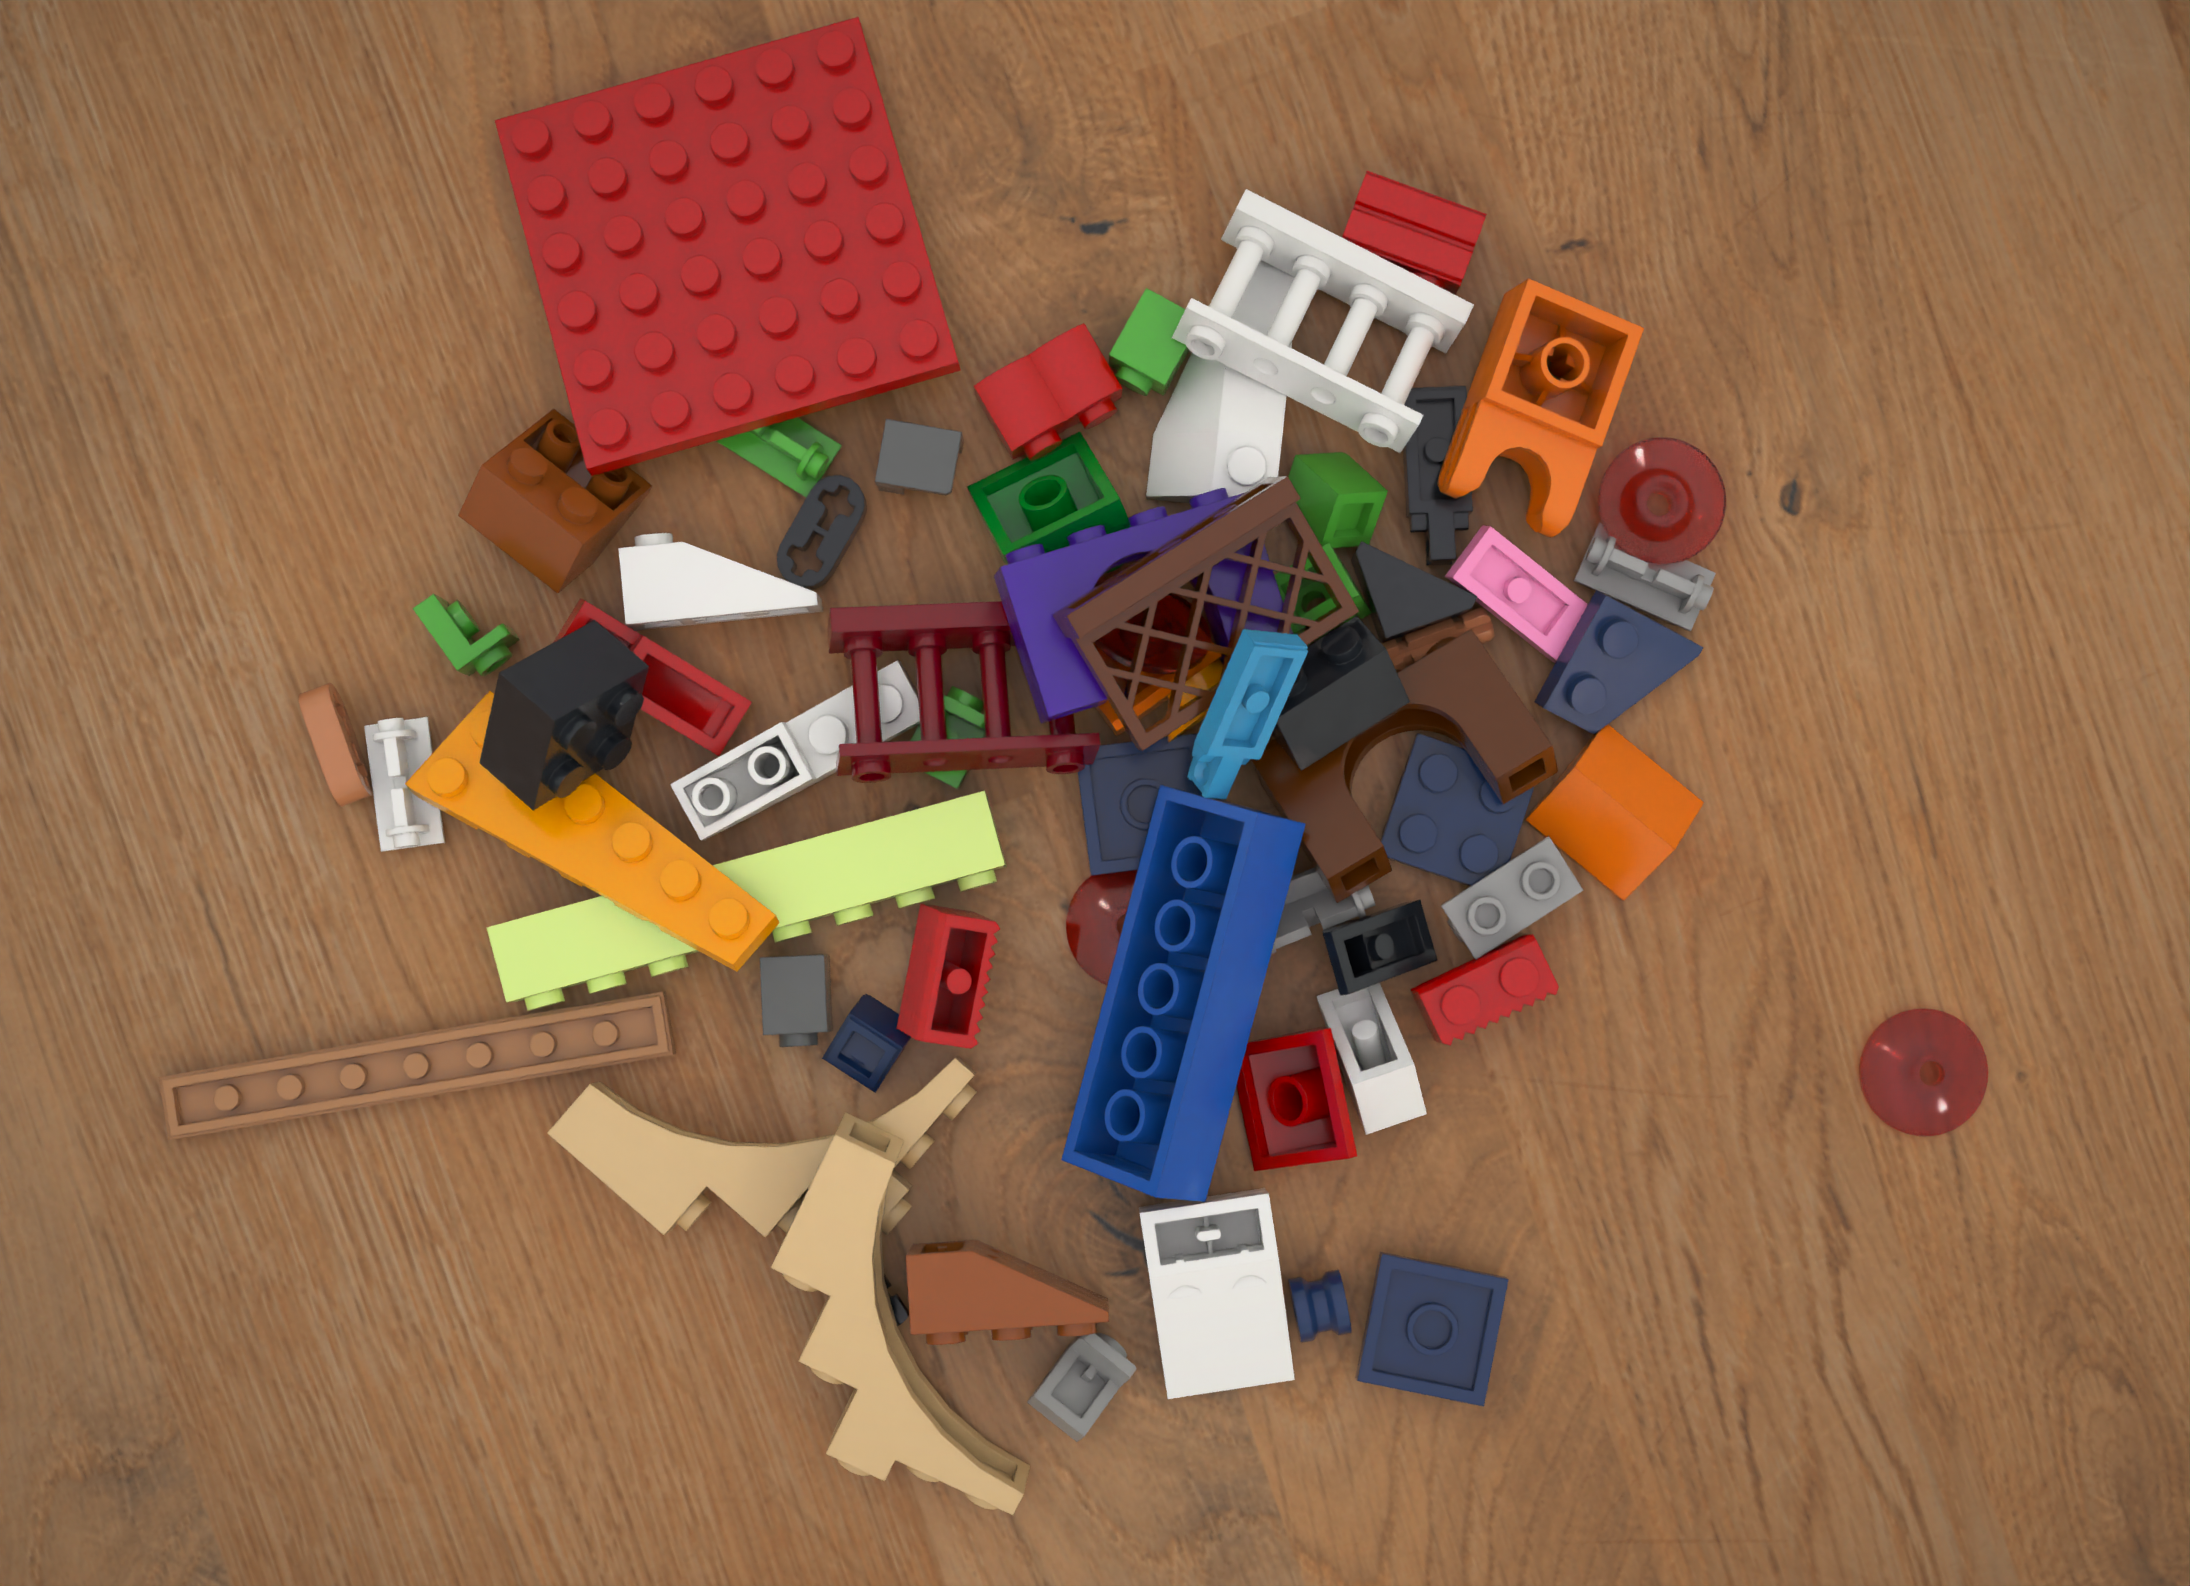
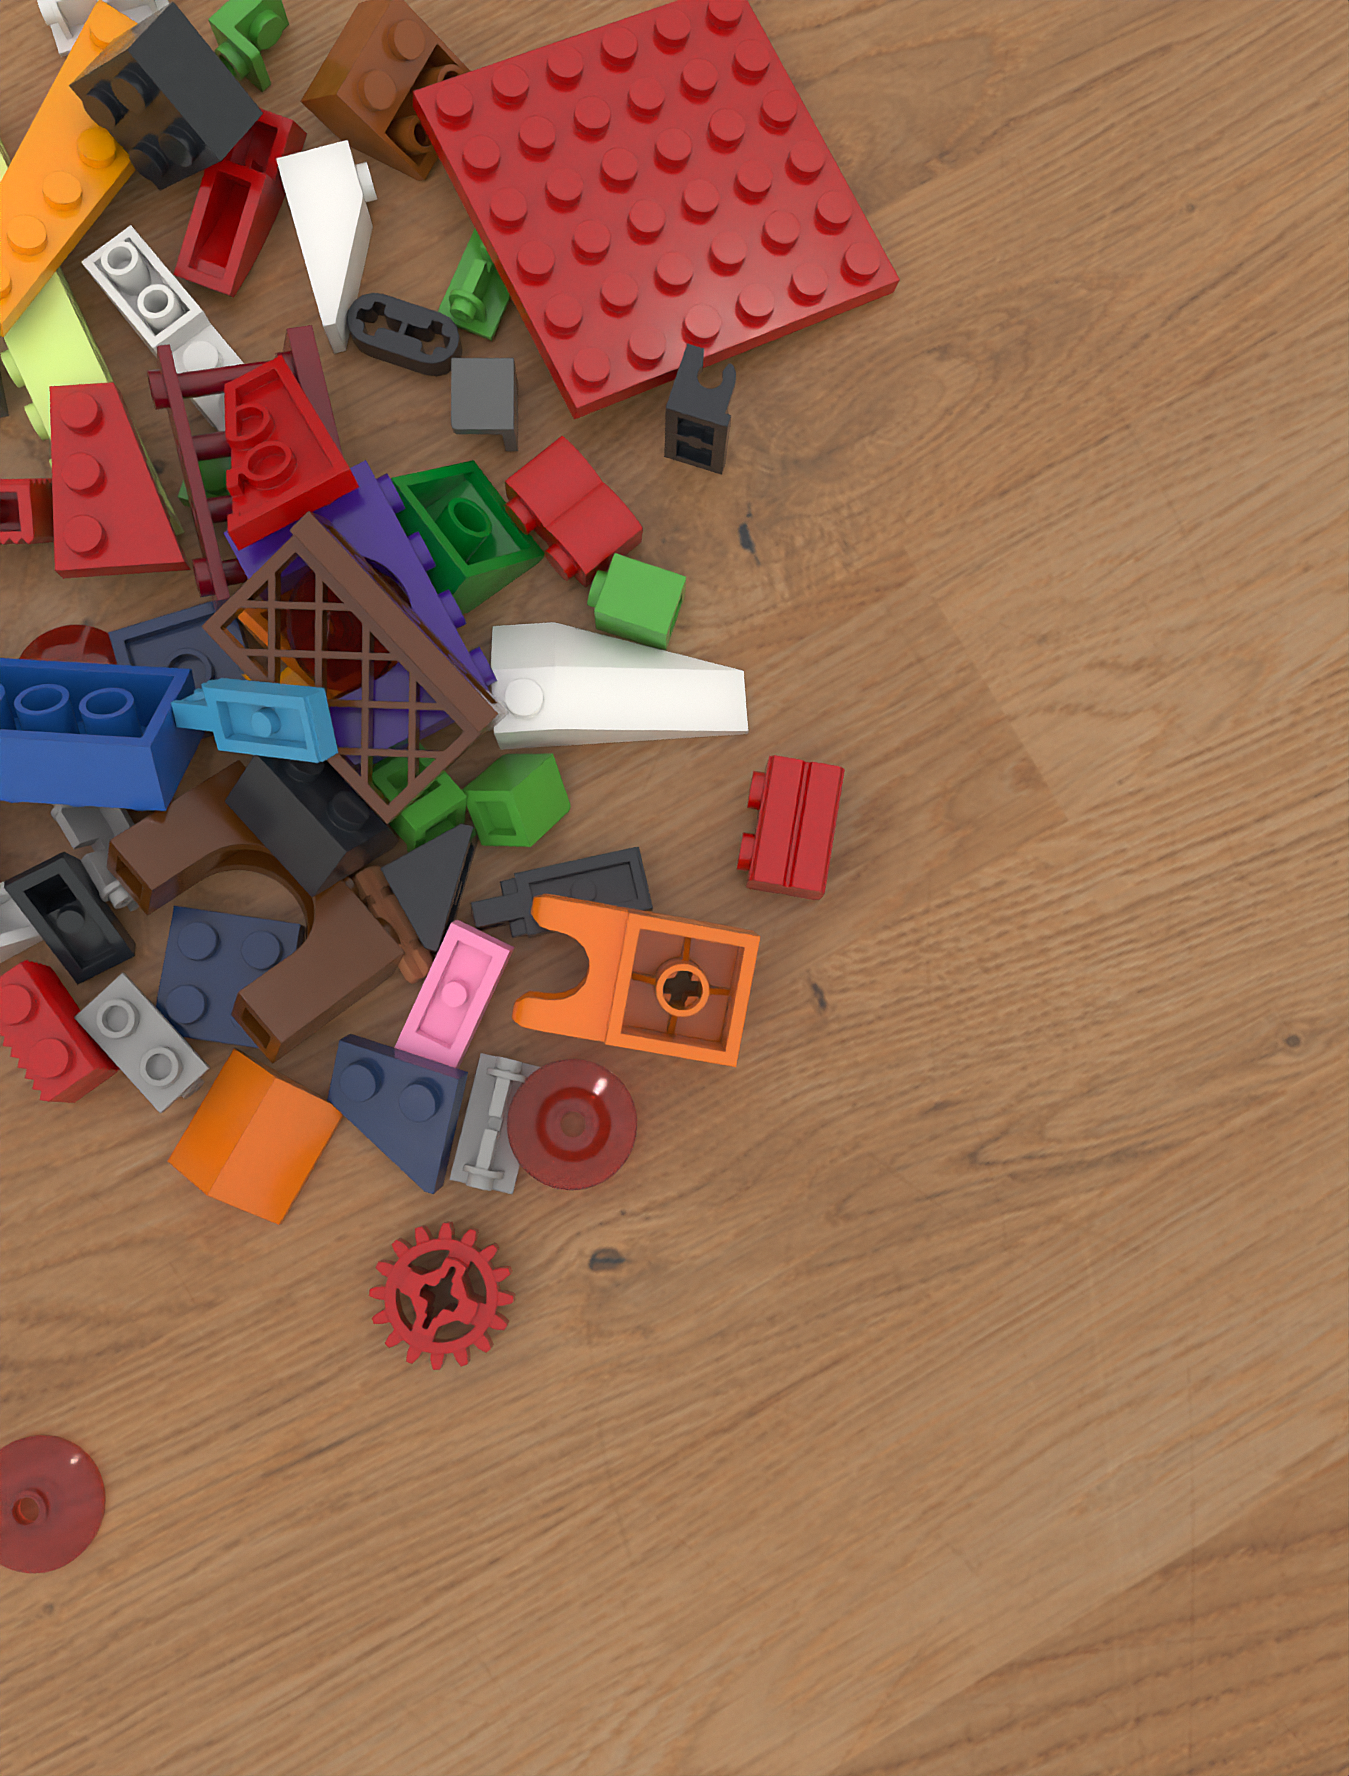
camera: 70 degrees right, 5 degrees down
white fence [1172,189,1474,453] -> none
none -> red wing [49,382,191,579]
none -> red wing [224,355,359,551]
none -> red gear [369,1221,515,1370]
none -> black hinge [664,343,736,475]

